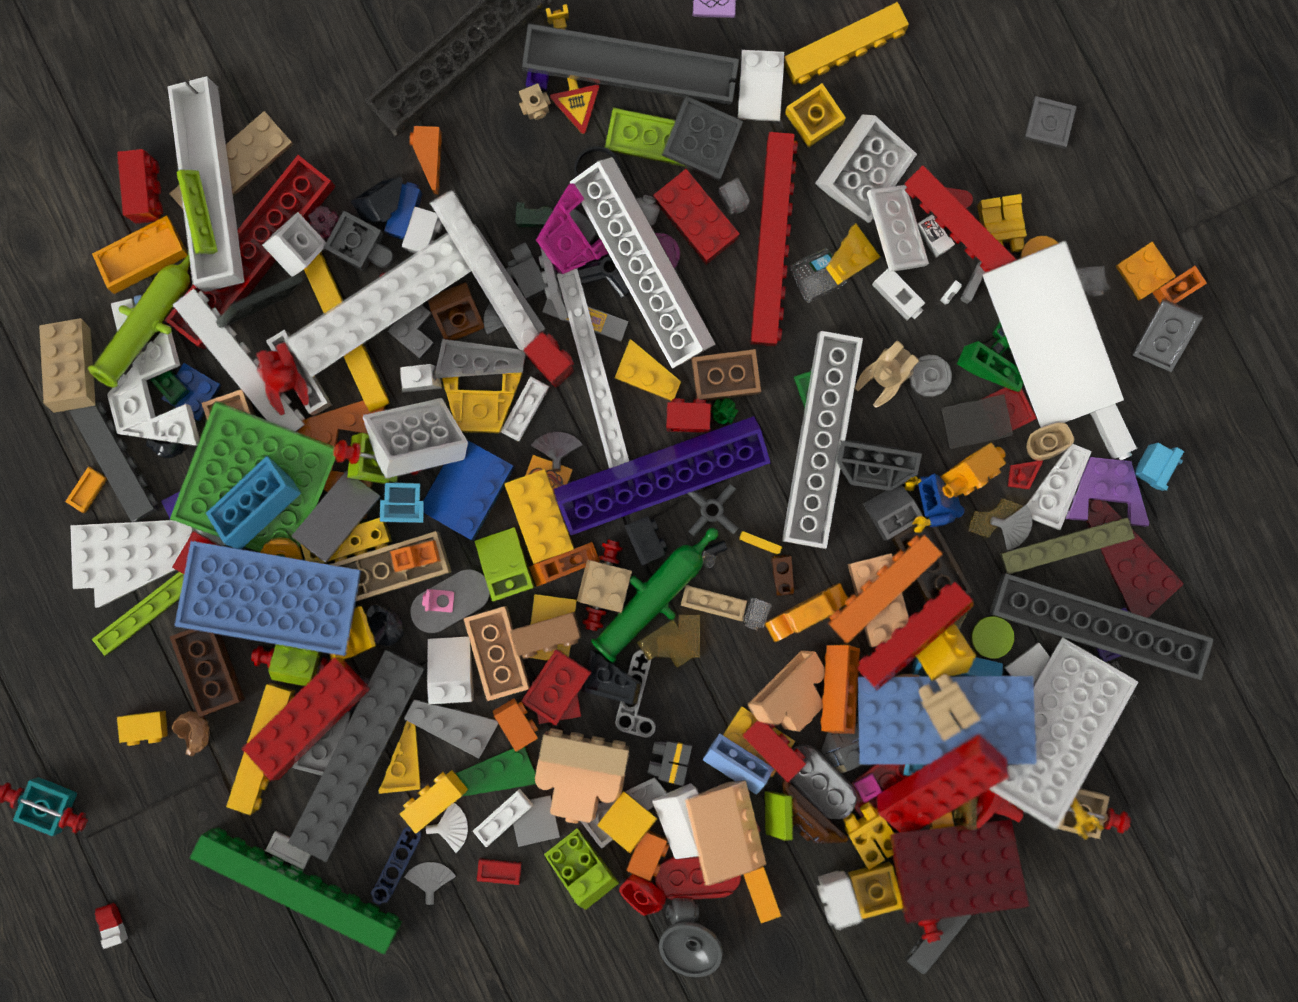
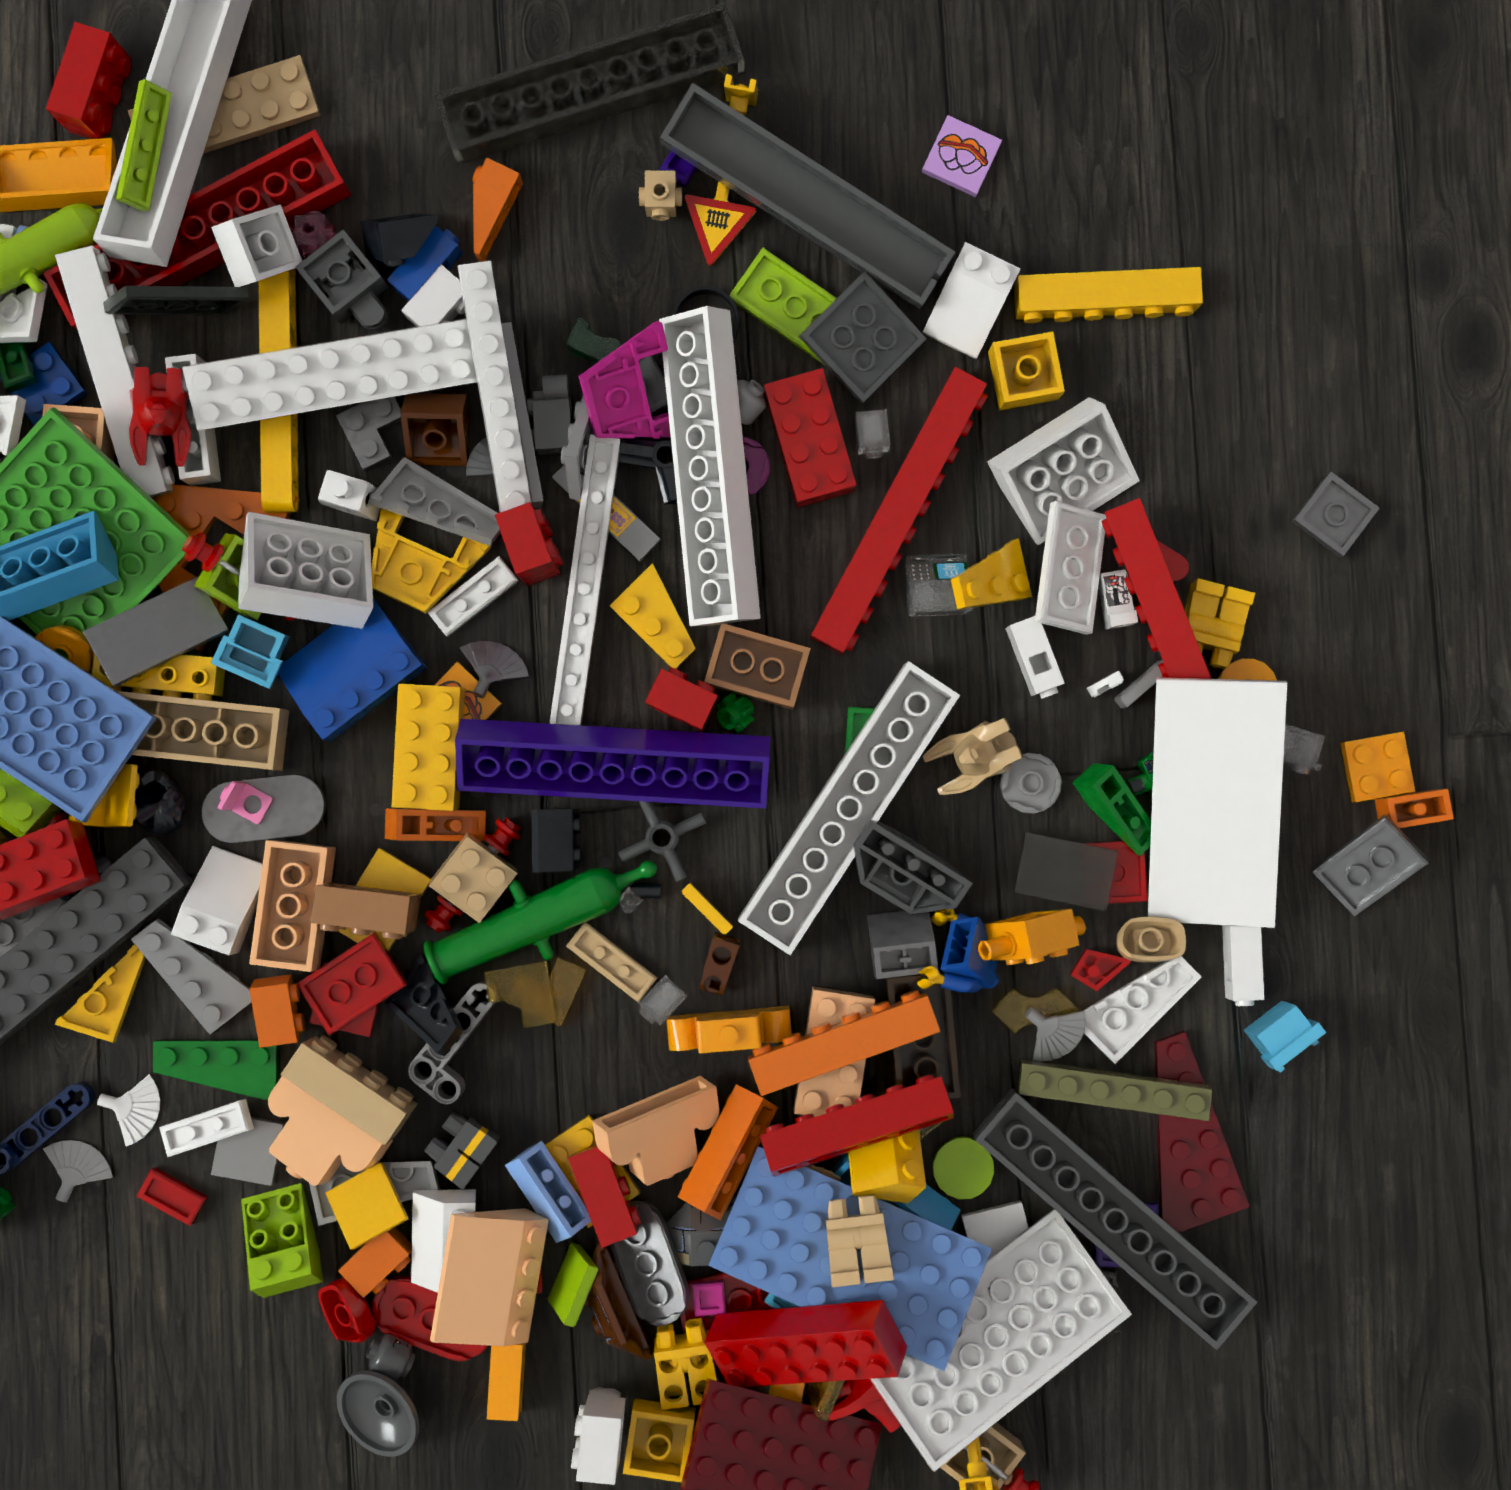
camera: 15 degrees right, 0 degrees up
orange slope [390,540,440,572] -> none
yellow brick [400,770,468,834] -> none
lime slope [475,527,535,601] -> none
medium lavender wing [1066,457,1149,527] -> none

